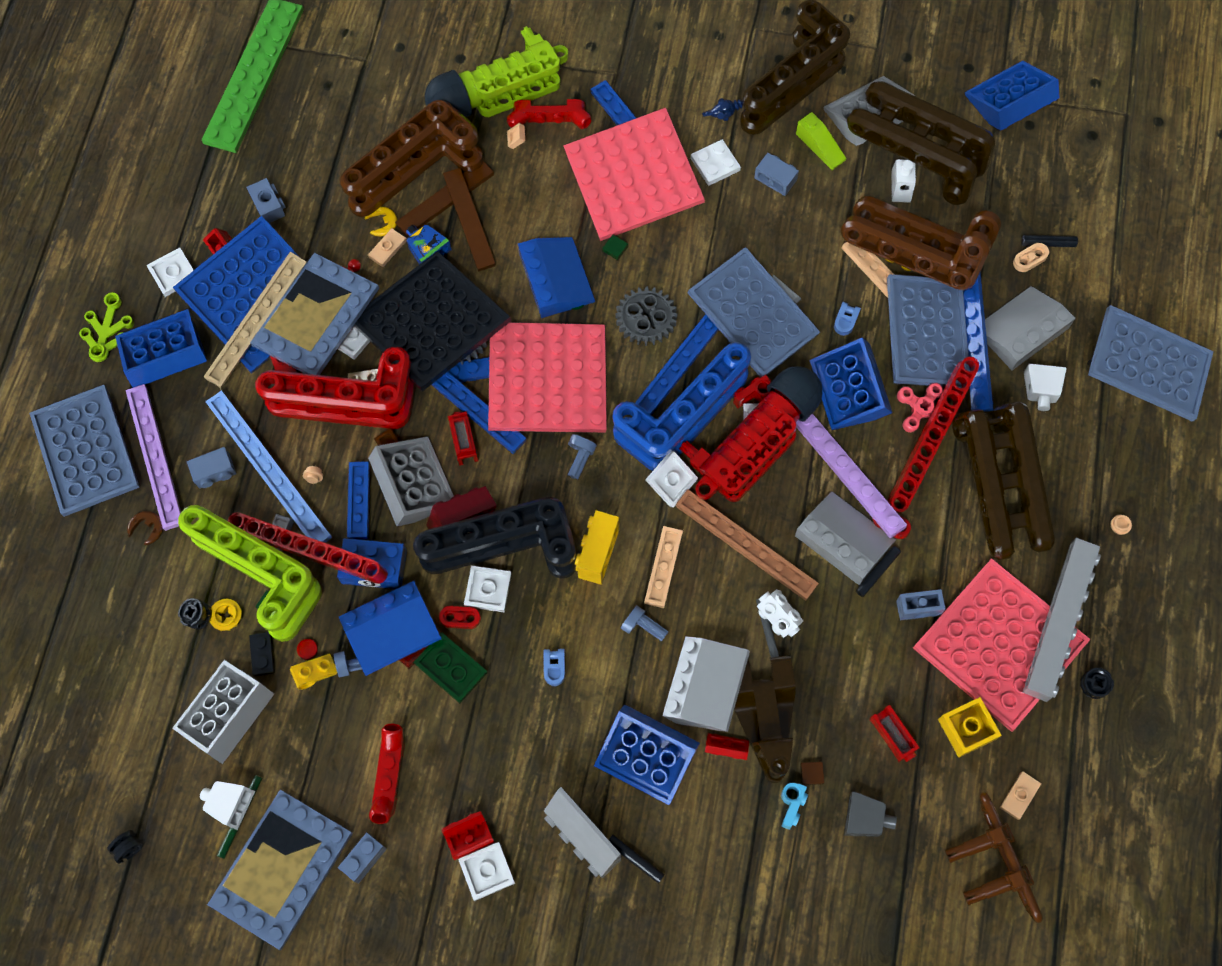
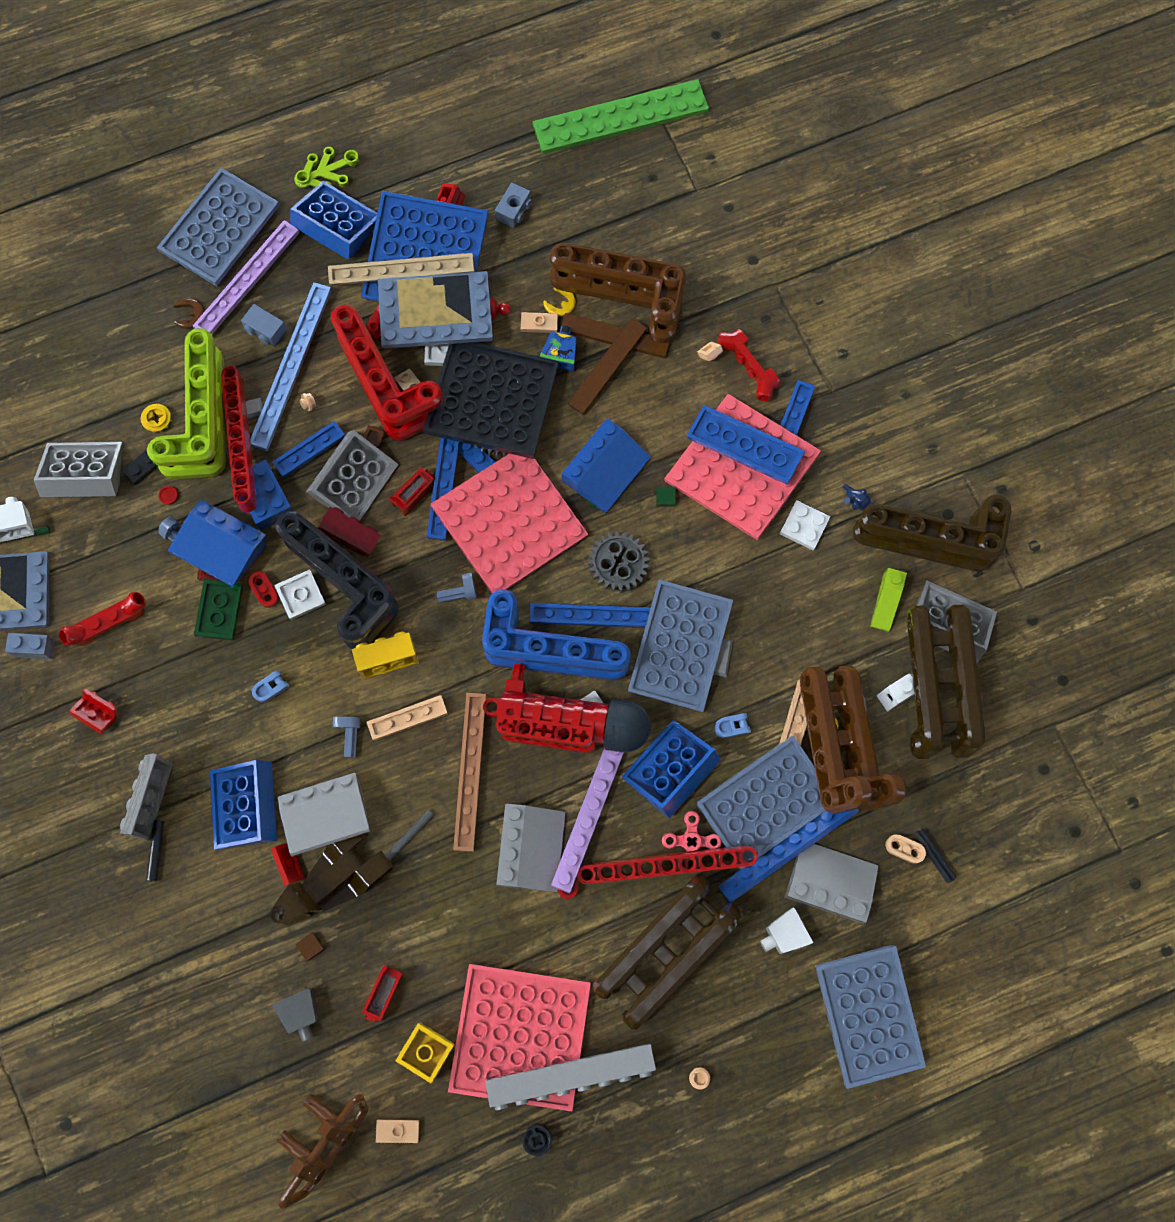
camera: 50 degrees right, 5 degrees up
white plate [147,248,193,297] -> none
black wheel [178,598,212,630] -> none
yellow plate [290,654,337,690] -> none
lime piece [425,26,568,117] -> none
white plate [458,842,515,901] -> none
white plate [646,451,698,508] -> none
red plate [733,375,771,409] -> none
sand blue brick [754,153,799,196] -> none
white brick [757,589,803,638] -> none
medium azure plate [781,783,808,830] -> none
black piece [856,546,901,597] -> none
sand blue brick [896,589,945,620] -> none
blue slope [965,61,1059,131] -> none
none -> blue plate [687,405,805,485]

